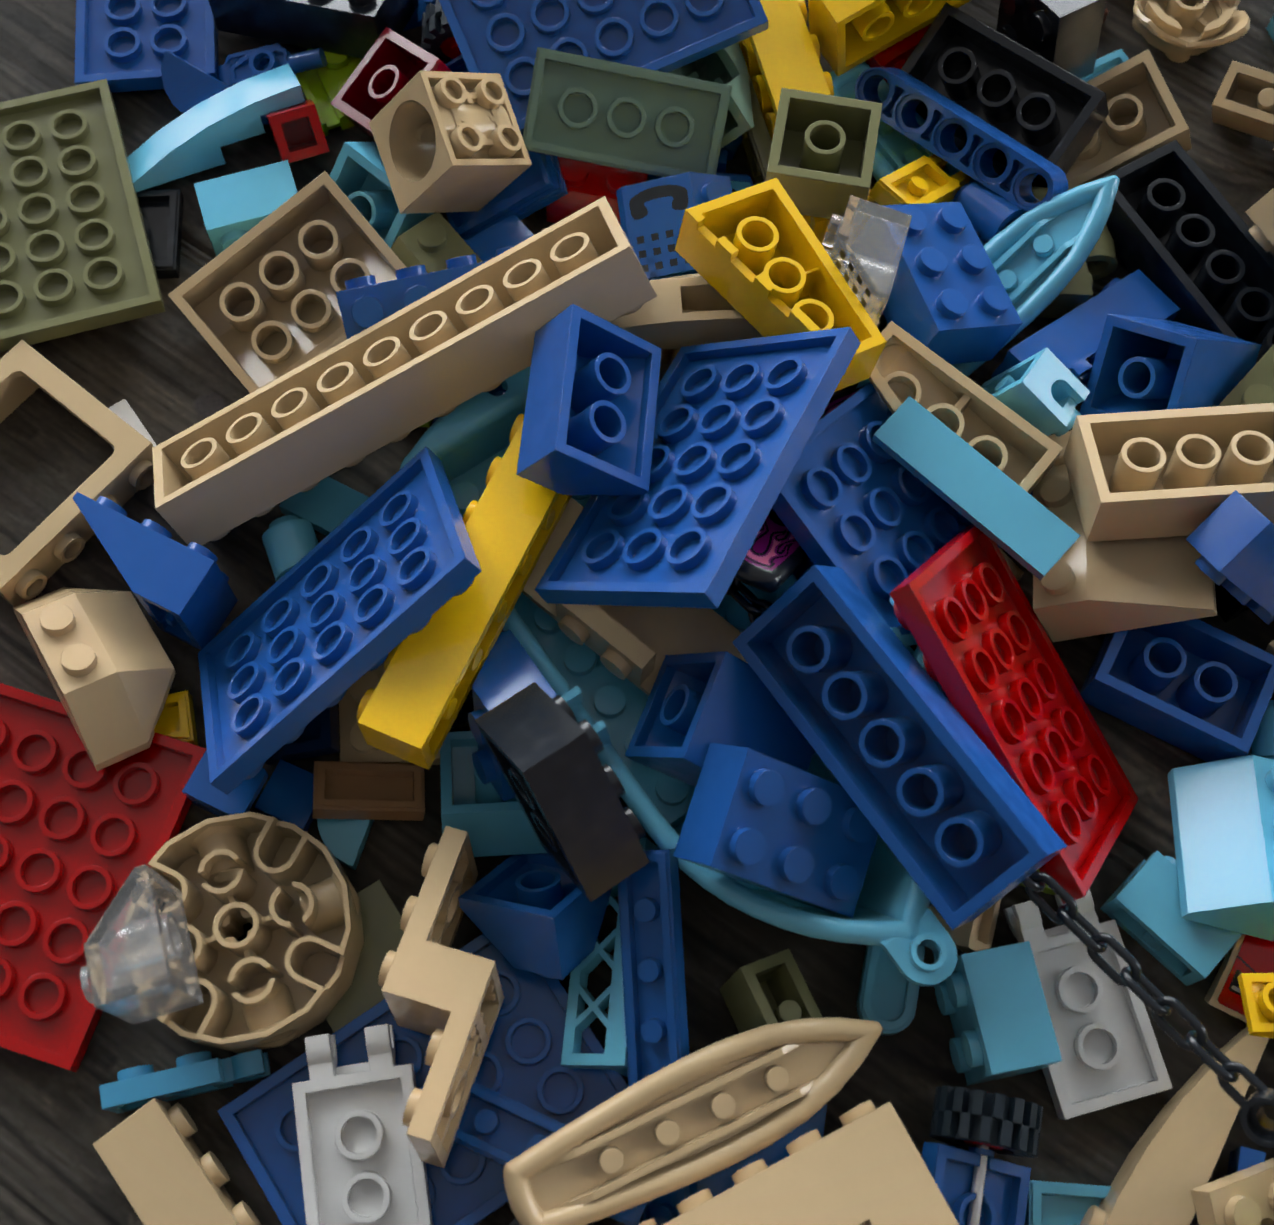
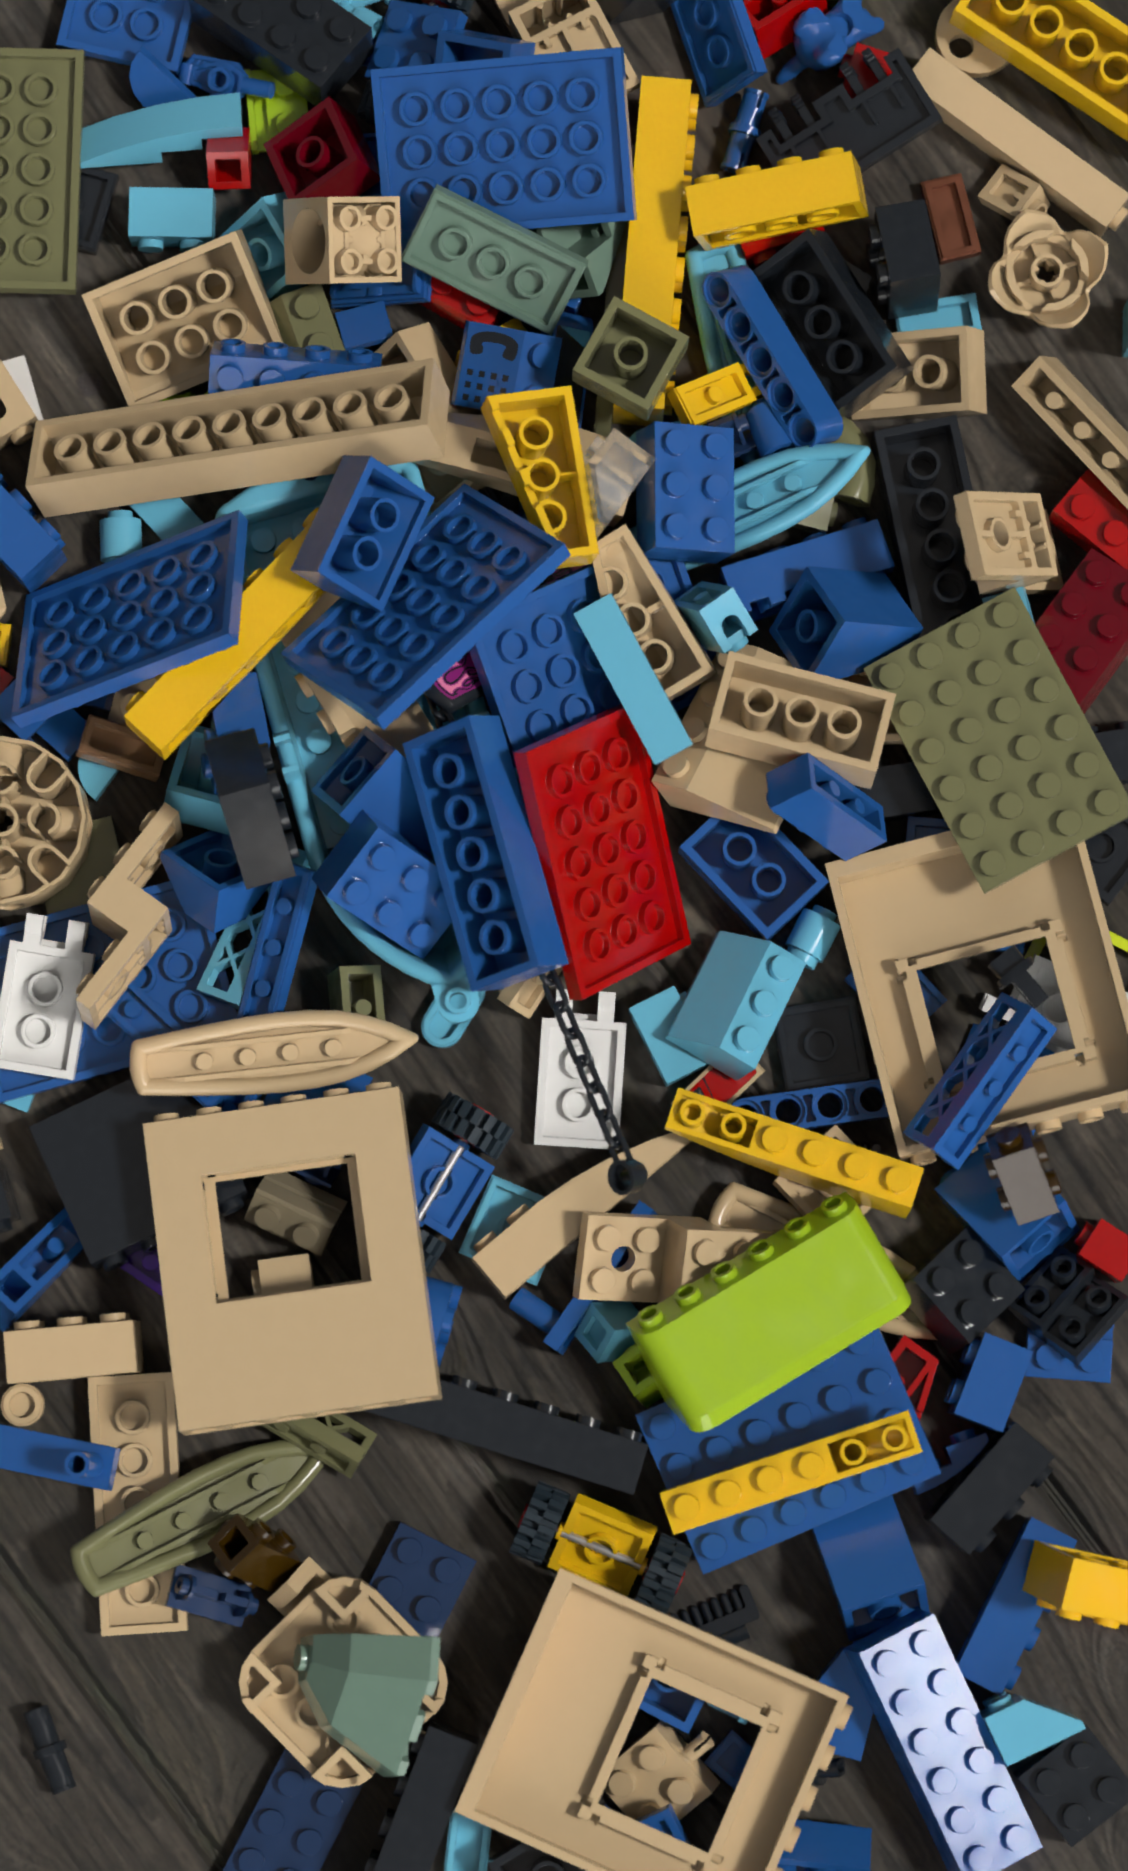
camera: 20 degrees right, 15 degrees up
medium azure brick [935,941,1062,1085] -> none

